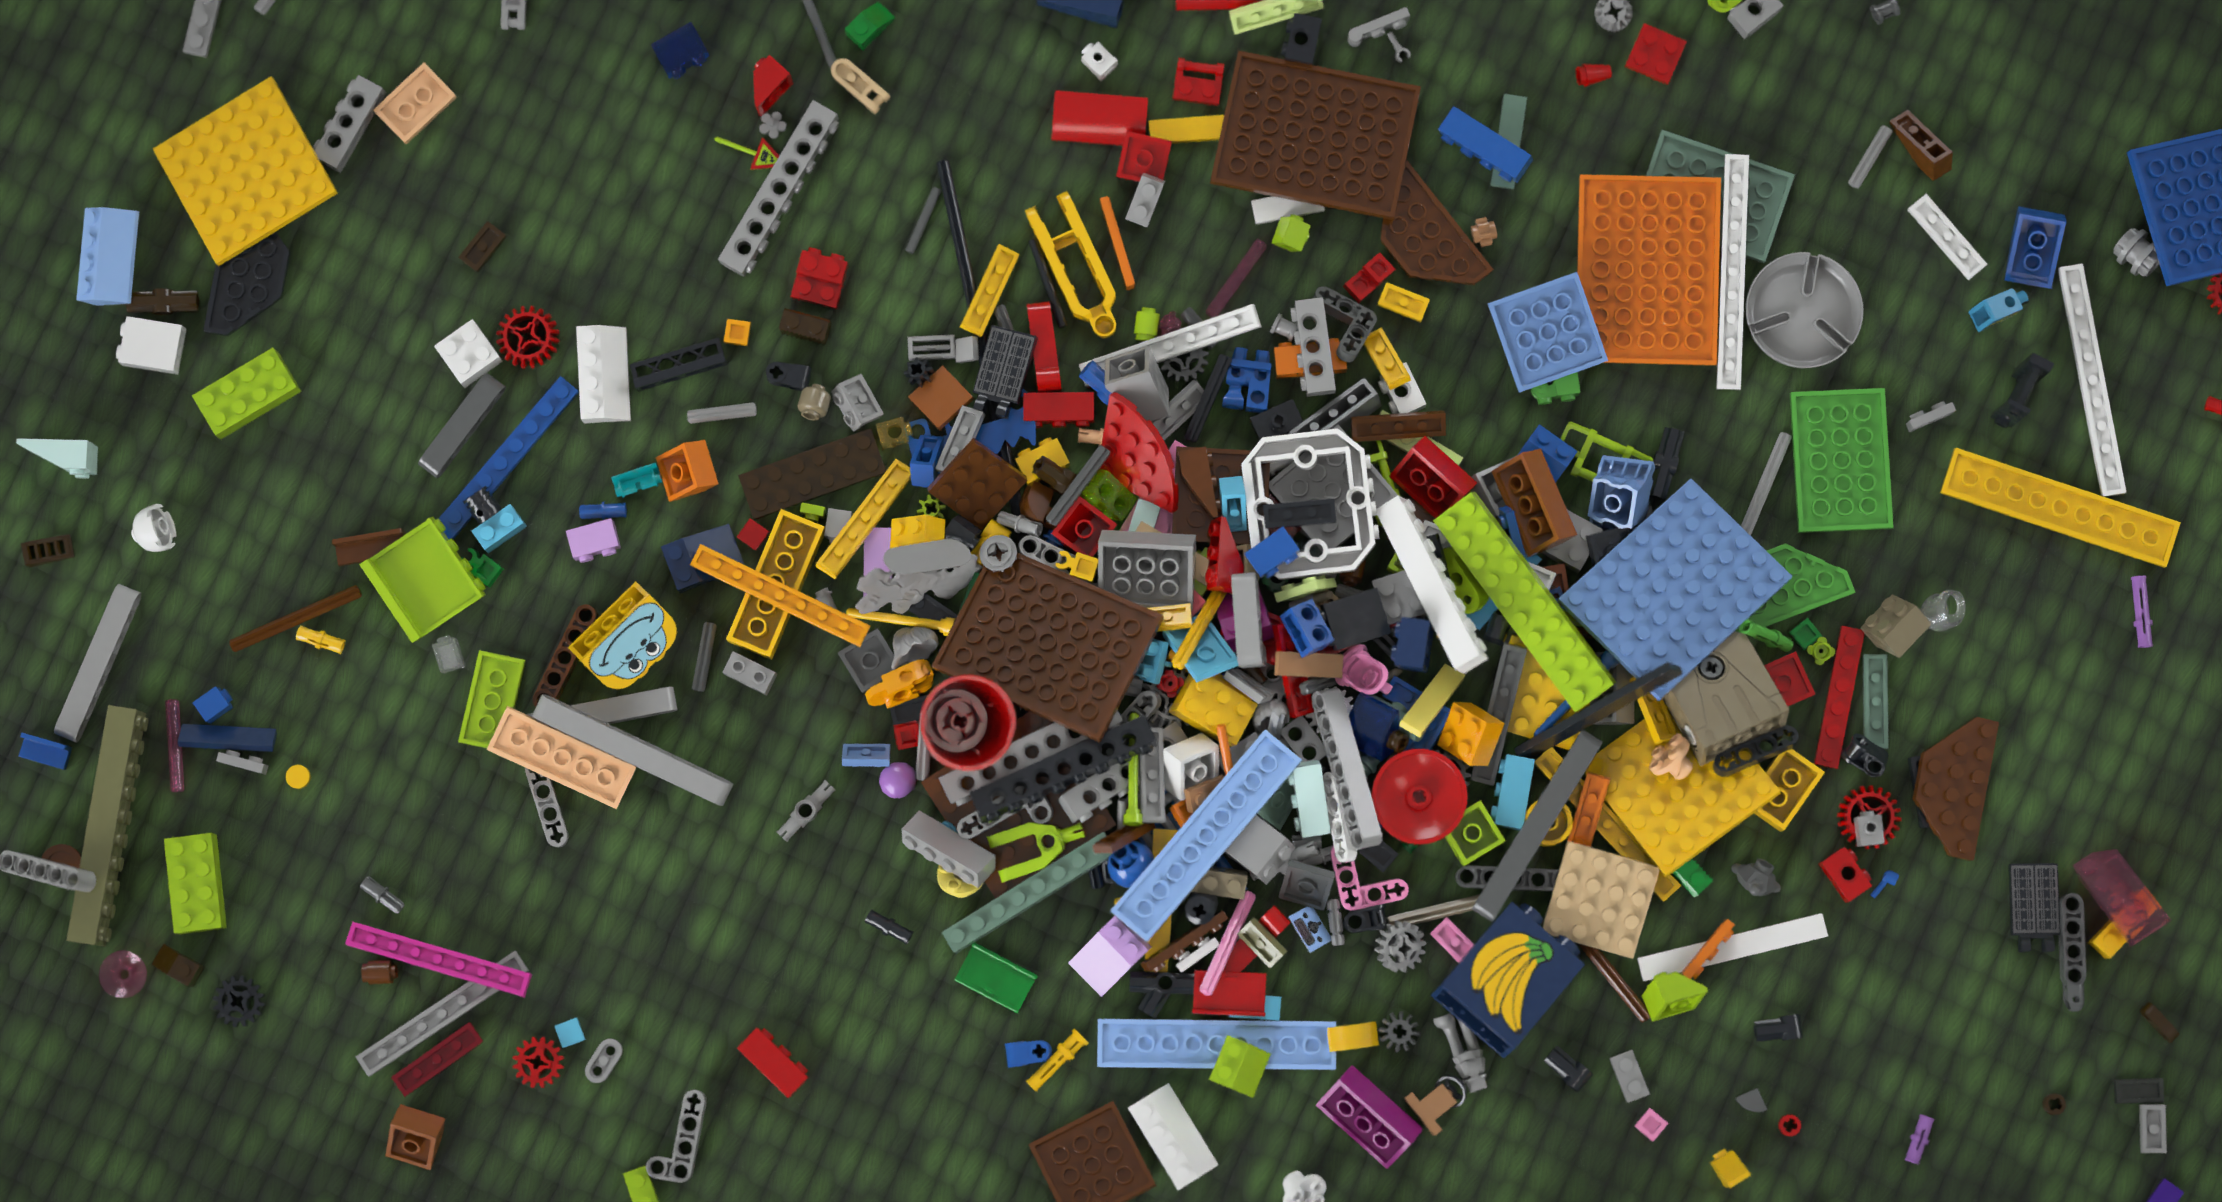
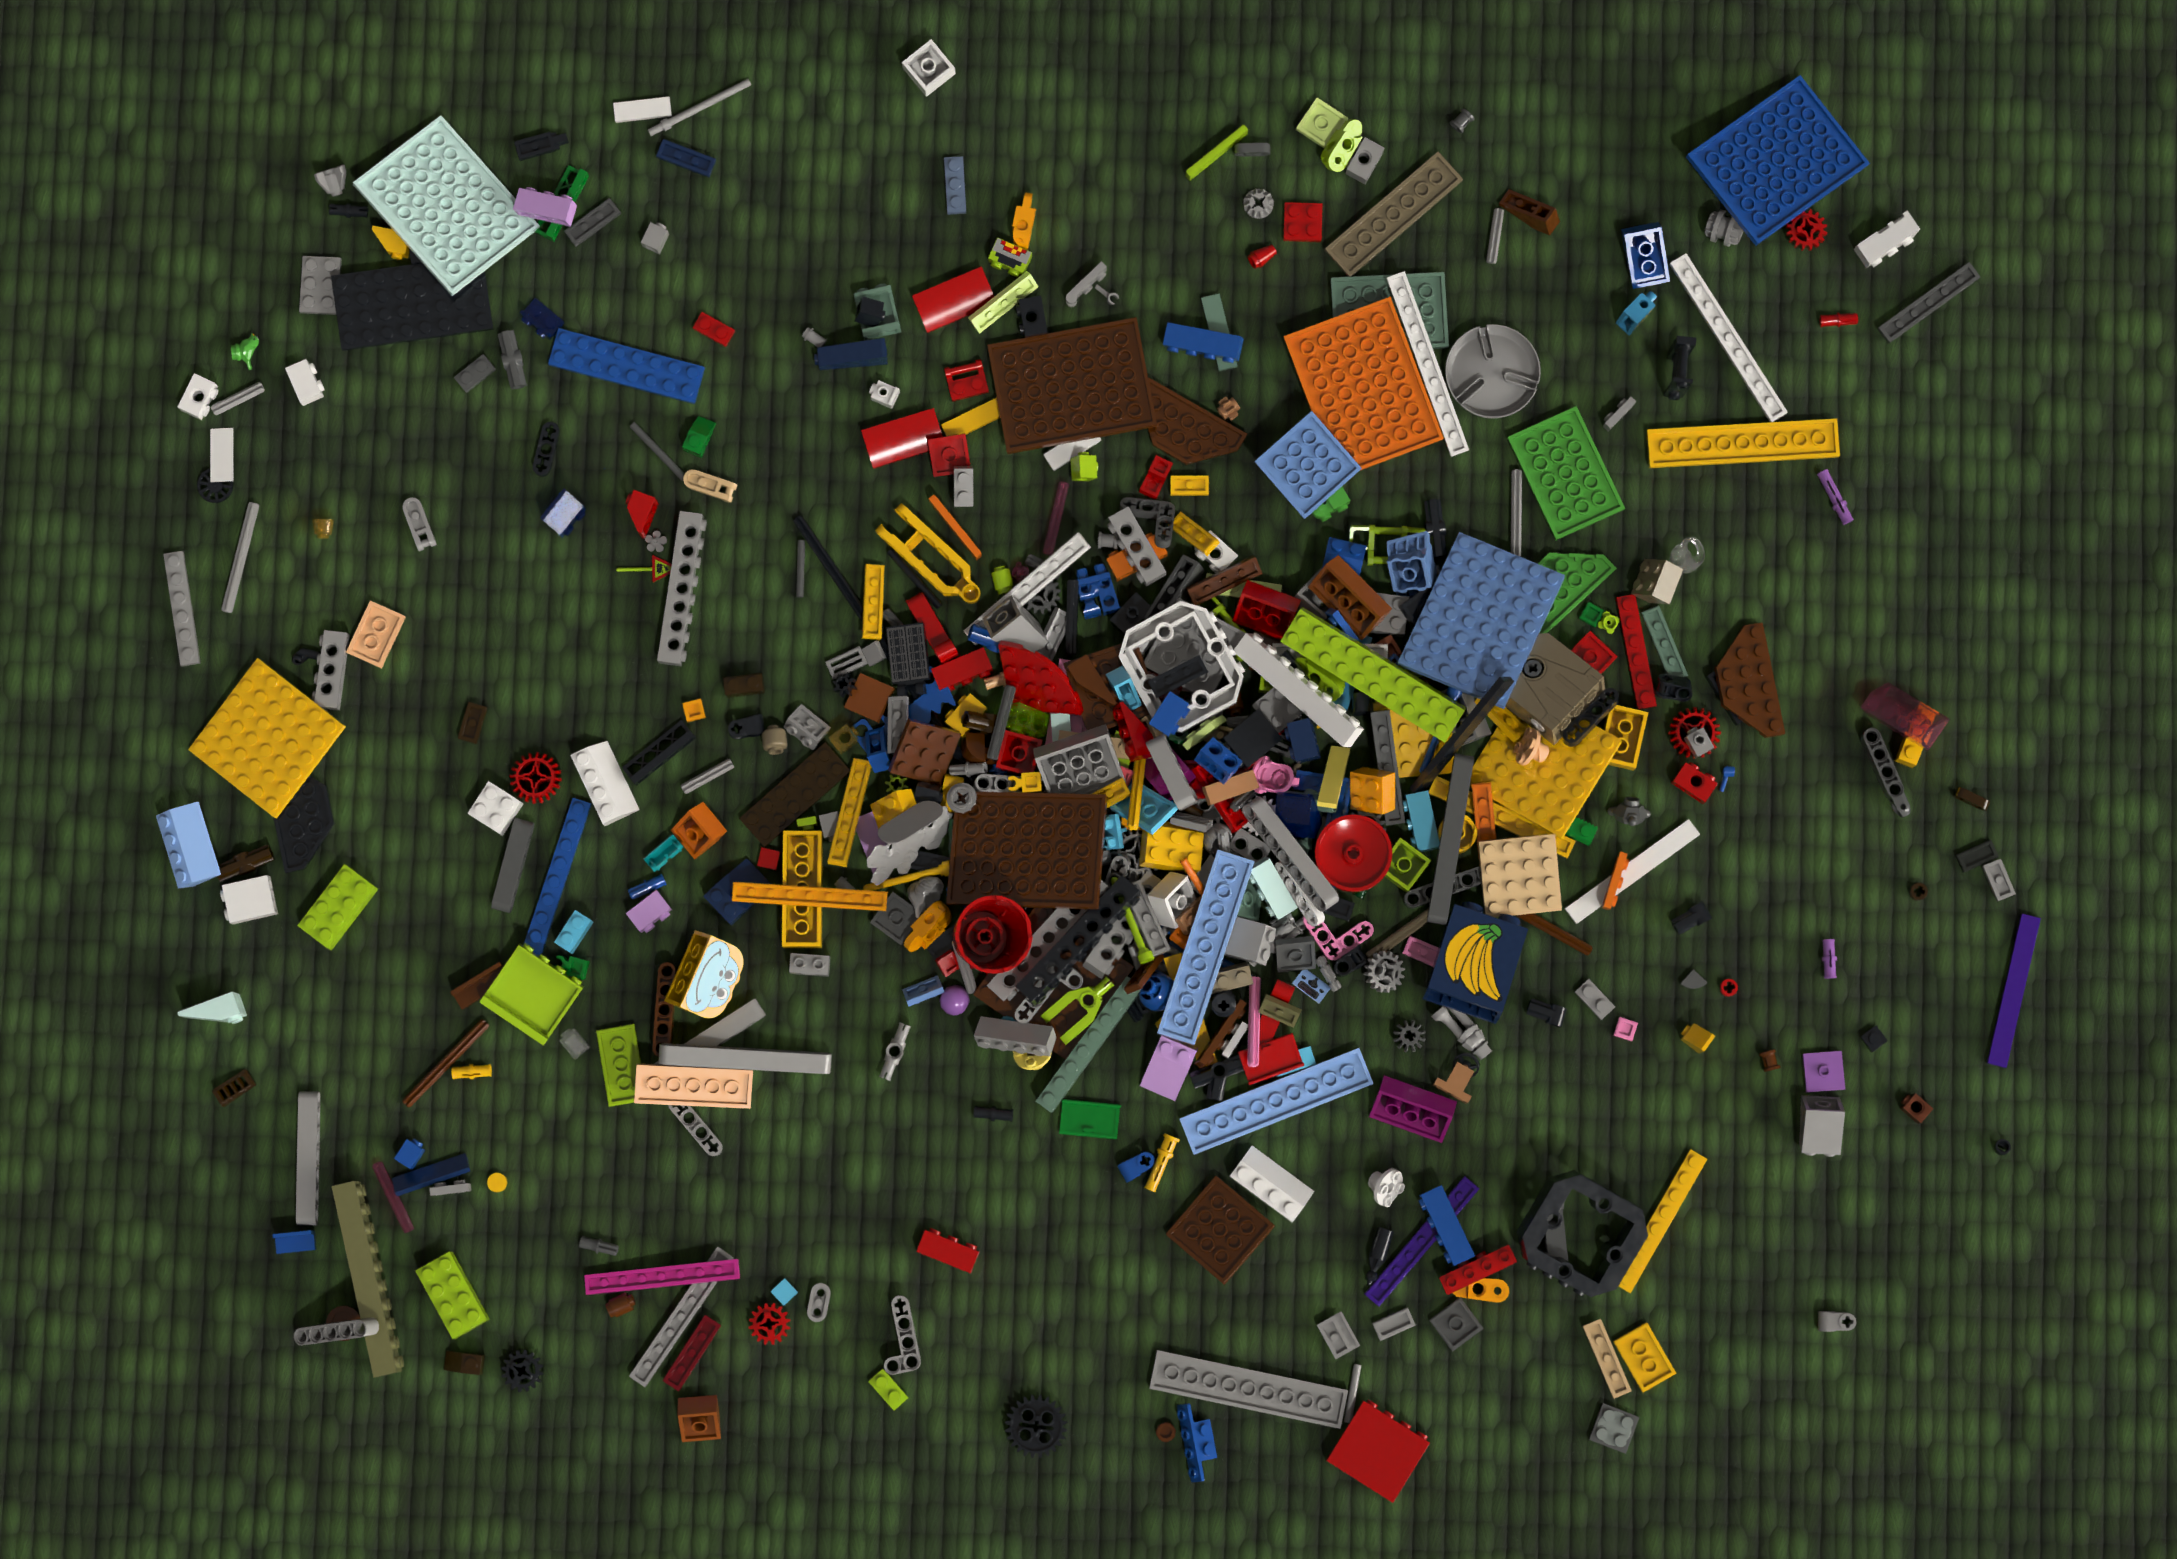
camera: 25 degrees left, 0 degrees up
clear pink dish [99,951,147,998] -> none
white cylinder [131,504,176,552] -> none
black piece [463,486,502,525] -> none
dark grey axle [692,622,717,692] -> none
red plate [791,247,849,309] -> none
red plate [1157,670,1185,698] -> none
lime slope [1209,1035,1271,1098] -> none
piece [1289,591,1333,608] -> none
yellow slope [1327,1022,1379,1052] -> none
dark brown bush [1387,729,1409,753] -> none
lime slope [1642,972,1708,1022] -> none
bright green pin [1739,619,1794,652] -> none
white tile [1908,194,1987,280] -> none
black tile [2008,863,2060,952] -> none
none -> black arm [292,648,320,665]
none -> dark tan plate [1324,152,1463,277]

